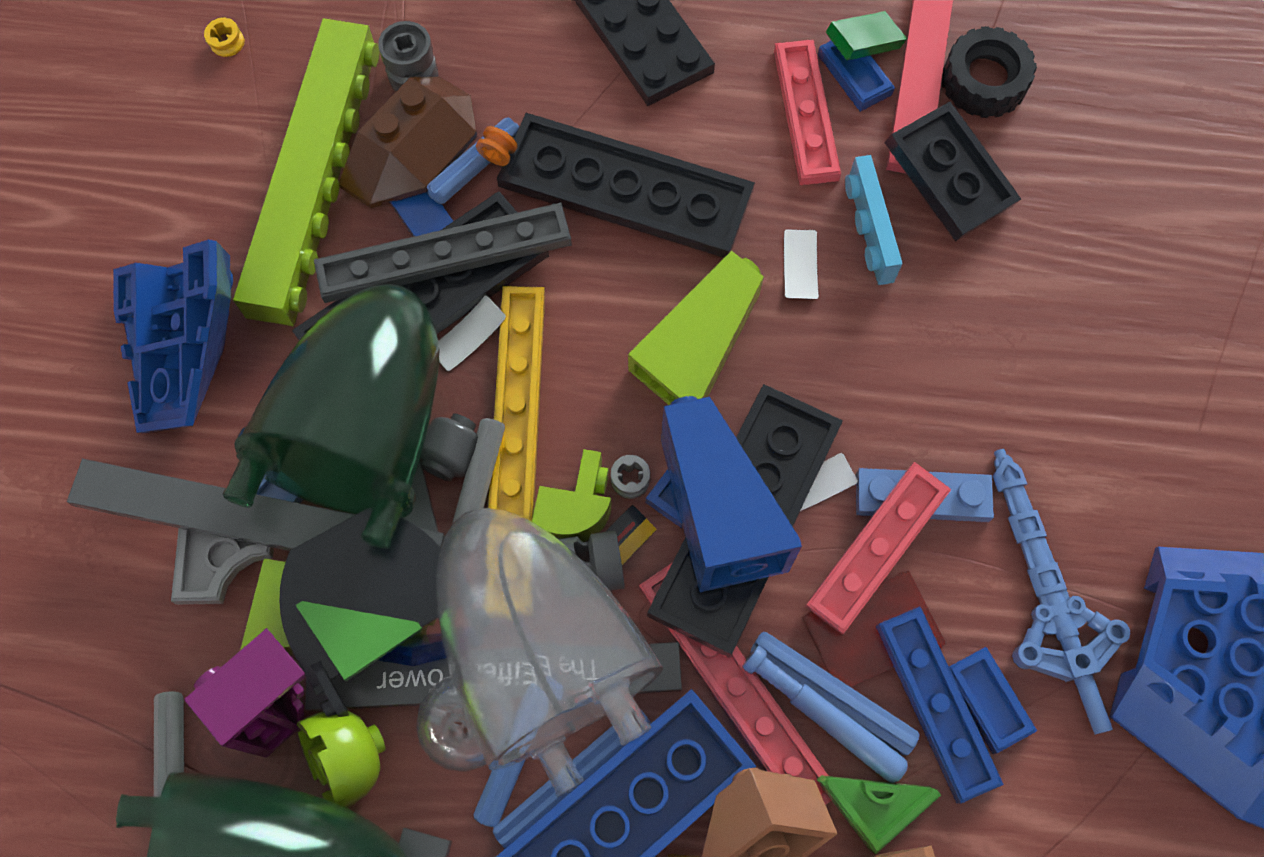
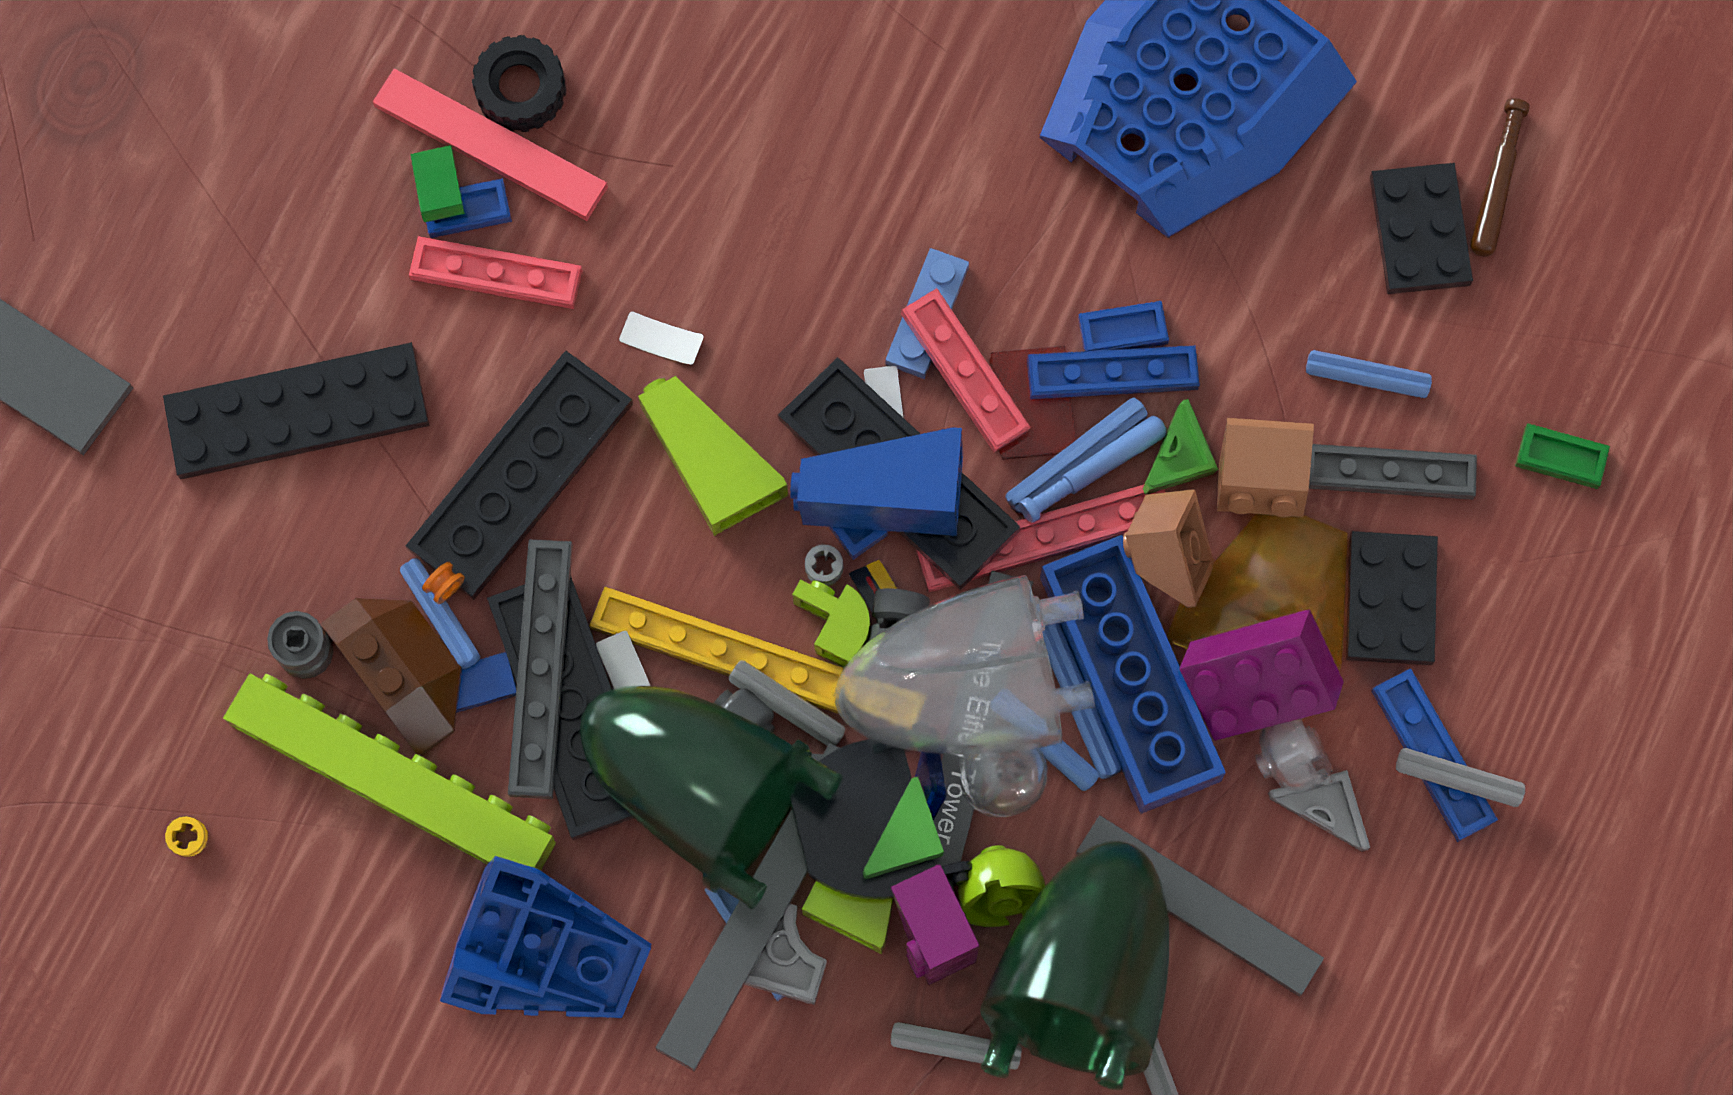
camera: 70 degrees left, 5 degrees up
medium azure plate [845,155,903,285] -> none
black plate [884,102,1021,241] -> none
medium blue bar [993,449,1130,735] -> none

